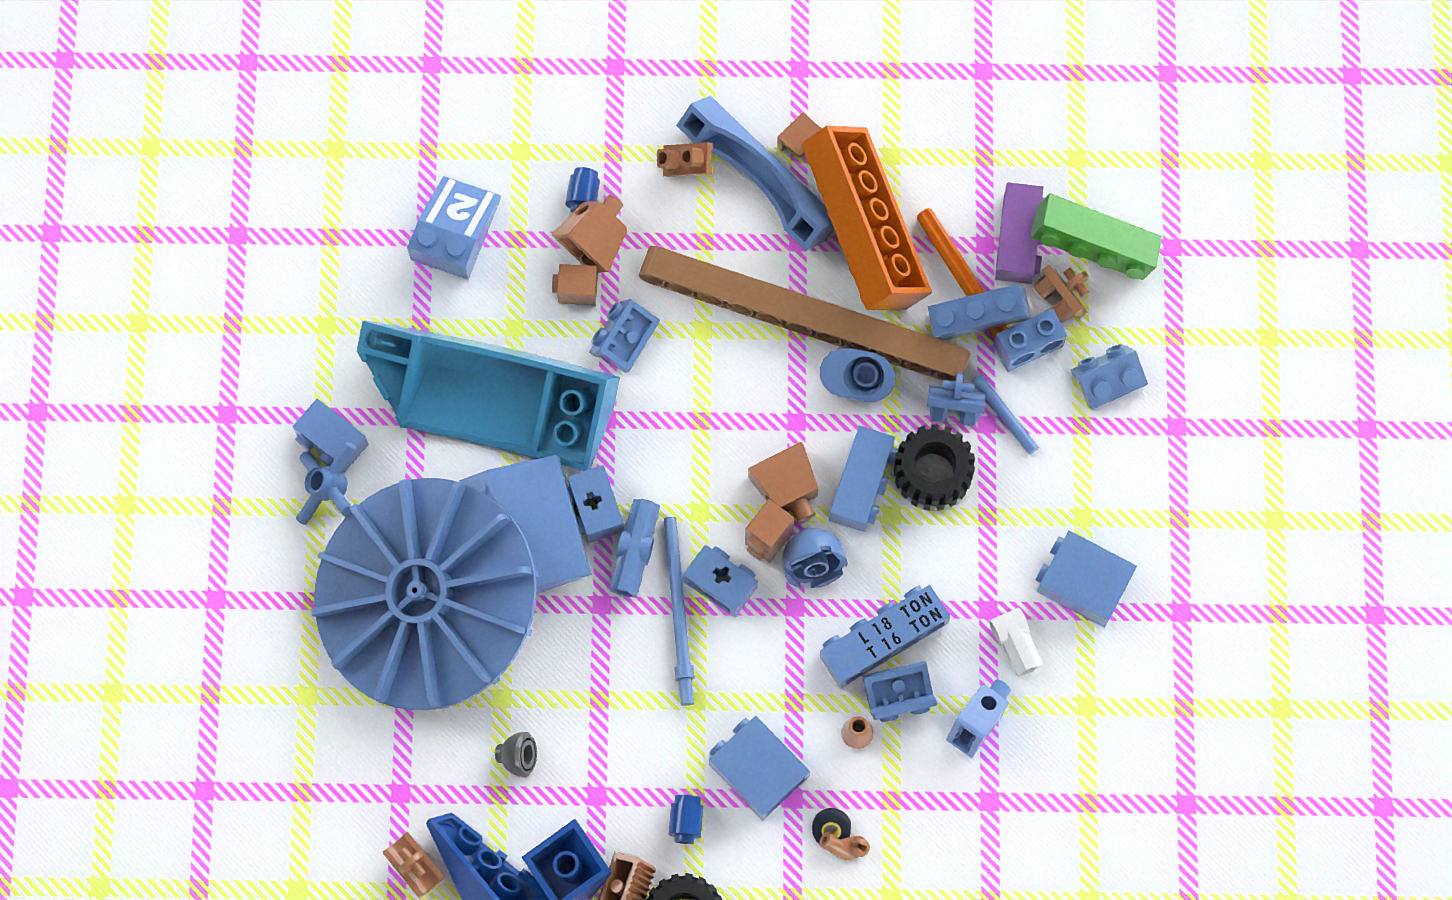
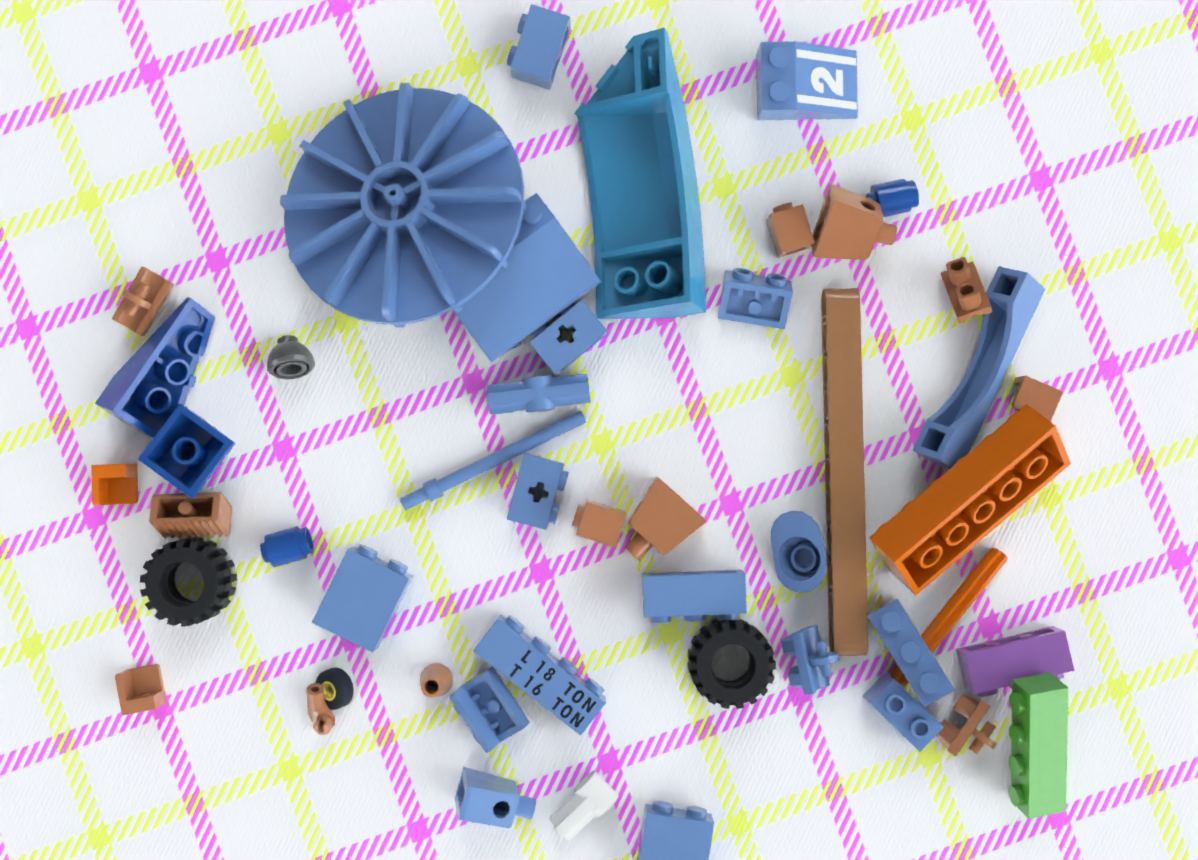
camera: 70 degrees right, 15 degrees up
medium blue bar [296,442,357,525] -> none
medium blue cylinder [782,528,848,588] -> none
medium blue bar [972,374,1039,455] -> none
medium blue bracket [1070,344,1148,410] -> none

